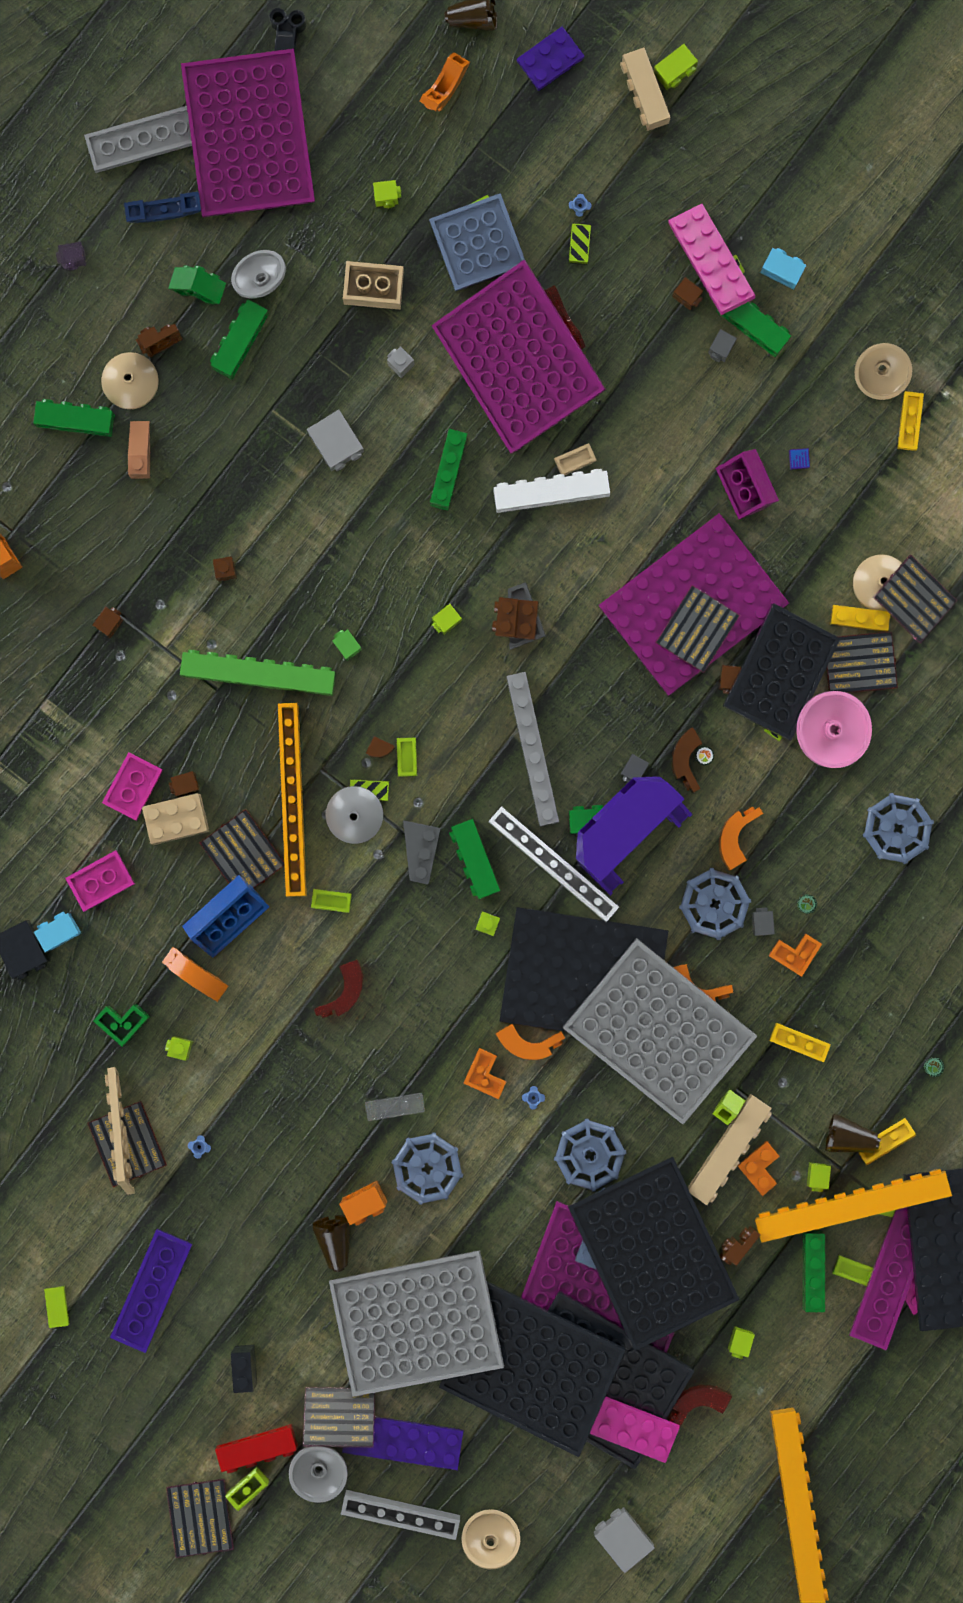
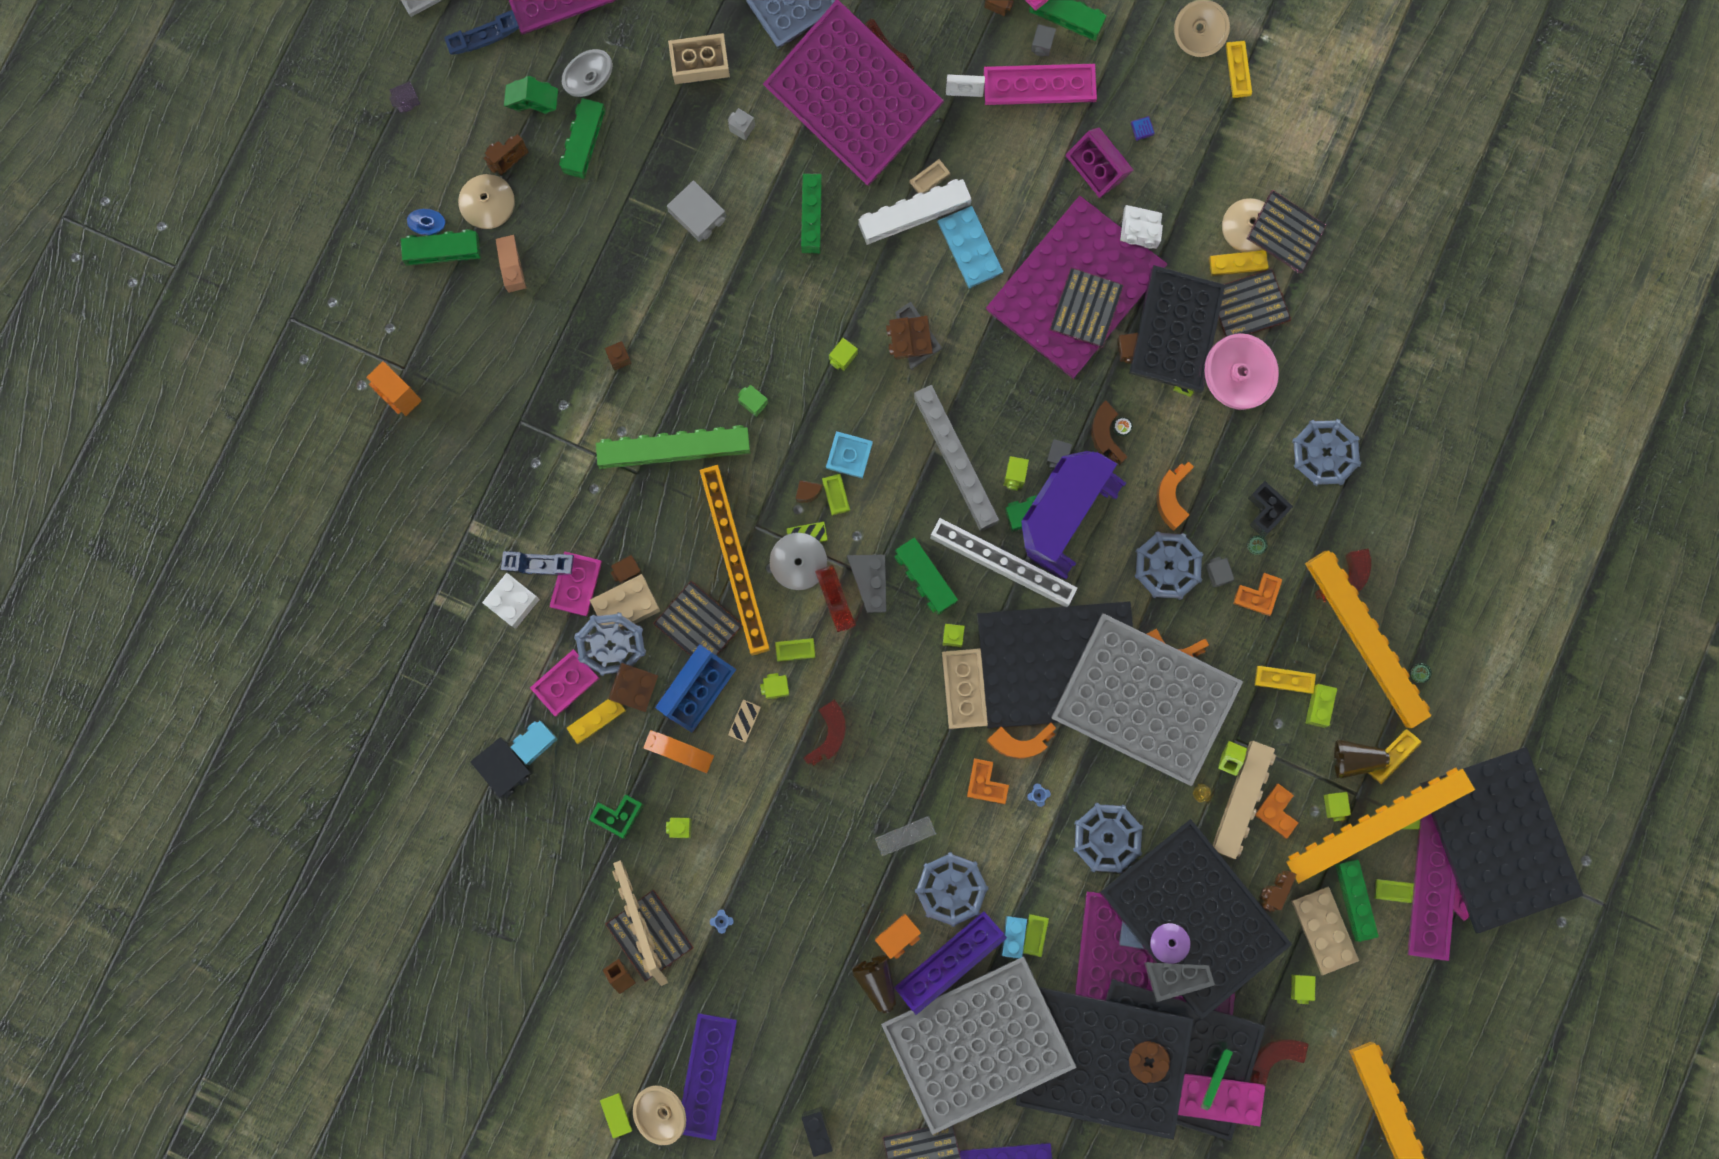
camera: 10 degrees left, 5 degrees down
reddish brown brick [93,607,124,638] -> none
none -> blue dish [407,209,445,235]
none -> white brick [482,573,540,629]
none -> slope [501,551,574,575]
none -> yellow plate [567,699,626,744]
none -> sand blue plate [574,612,646,676]
none -> reddish brown brick [603,959,636,994]
none -> reddish brown plate [608,663,658,712]
none -> tan dish [633,1086,686,1145]
none -> tan tile [728,700,761,743]
none -> lime brick [760,673,790,699]
none -> clear red arch [815,565,856,632]
none -> medium azure plate [826,431,873,479]
none -> dark purple plate [894,912,1007,1015]
none -> medium azure plate [938,206,1003,288]
none -> tan plate [942,649,988,729]
none -> white plate [946,75,985,97]
none -> dark pink plate [984,64,1097,105]
none -> medium azure brick [1001,916,1027,958]
none -> lime brick [1003,456,1029,491]
none -> lime tile [1023,914,1049,957]
none -> white plate [1120,205,1163,249]
none -> reddish brown plate [1129,1041,1170,1083]
none -> dark grey wing [1145,962,1215,1002]
none -> medium lavender dish [1150,923,1190,964]
none -> clear yellow plate [1193,784,1211,802]
none -> green tile [1201,1049,1233,1111]
none -> black brick [1248,481,1293,538]
none -> tan plate [1291,887,1359,975]
none -> light orange brick [1305,551,1431,728]
none -> lime brick [1306,684,1337,728]
none -> clear red arch [1315,548,1371,601]

